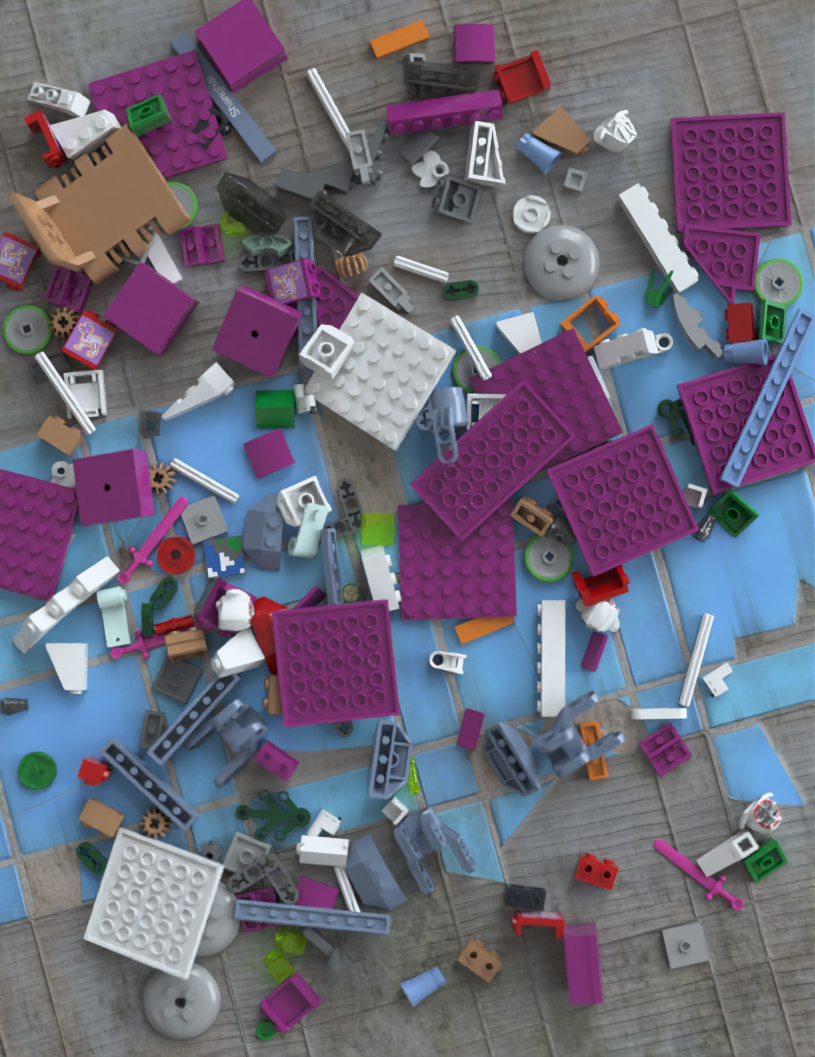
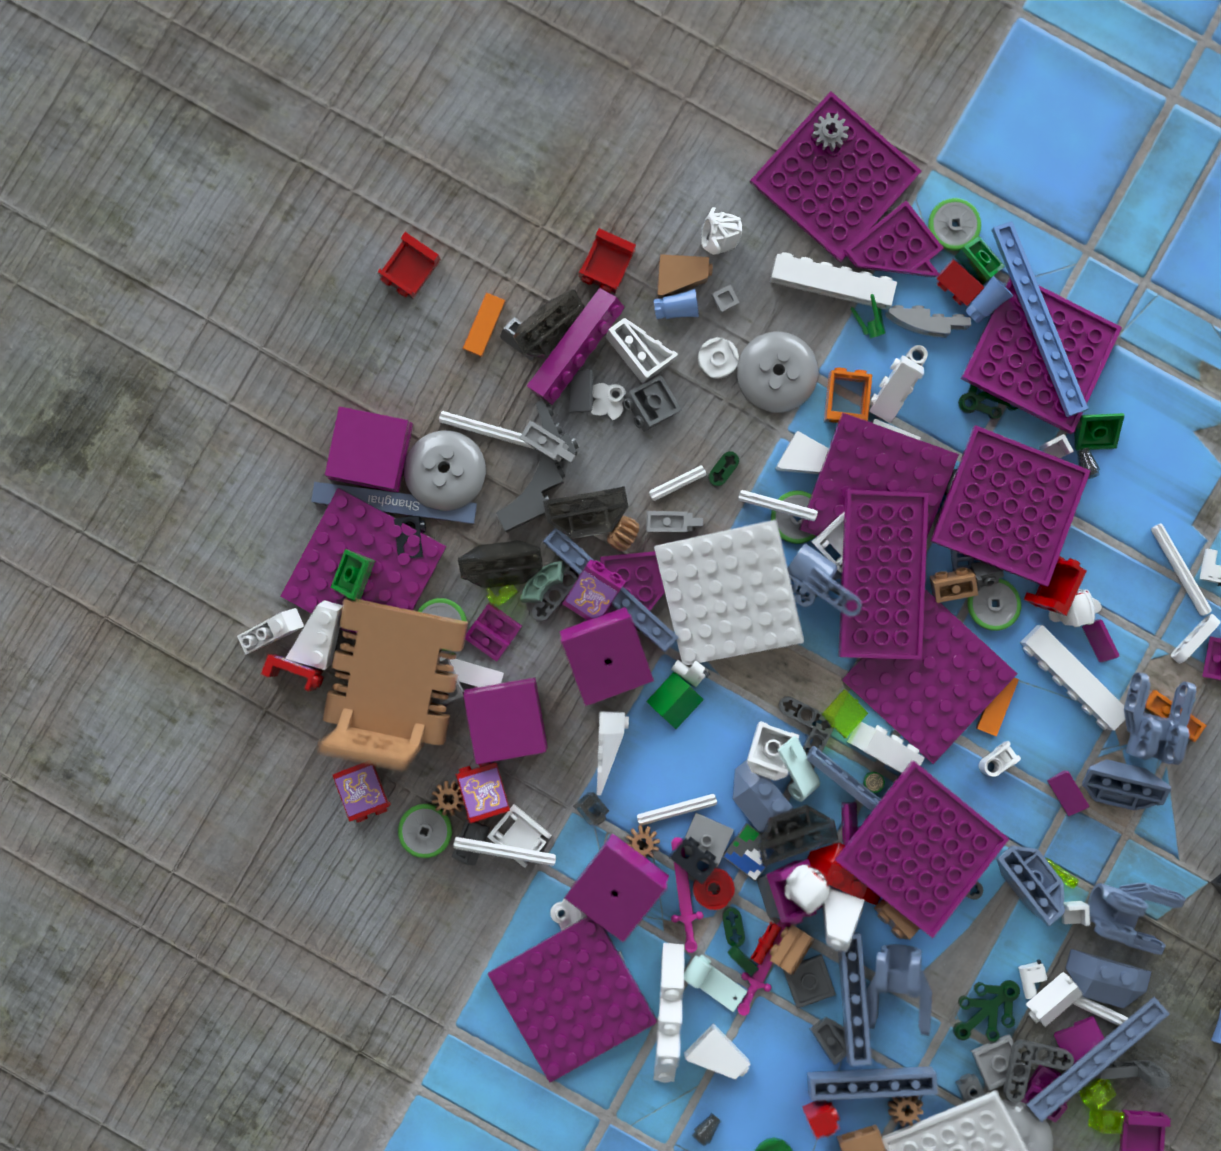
camera: 50 degrees left, 0 degrees up
medium nougat brick [36,415,84,457] -> none
magenta slope [43,265,93,314] -> none
magenta slope [243,428,295,479] -> none
magenta panel [254,740,300,782] -> none
white slope [299,324,354,380] -> none
magenta slope [454,23,495,64] -> none
none -> light grey brick [404,430,486,511]
none -> black brick [669,836,718,884]
none -> clear smoke wedge [758,805,838,866]
none -> light grey gear [812,113,849,151]

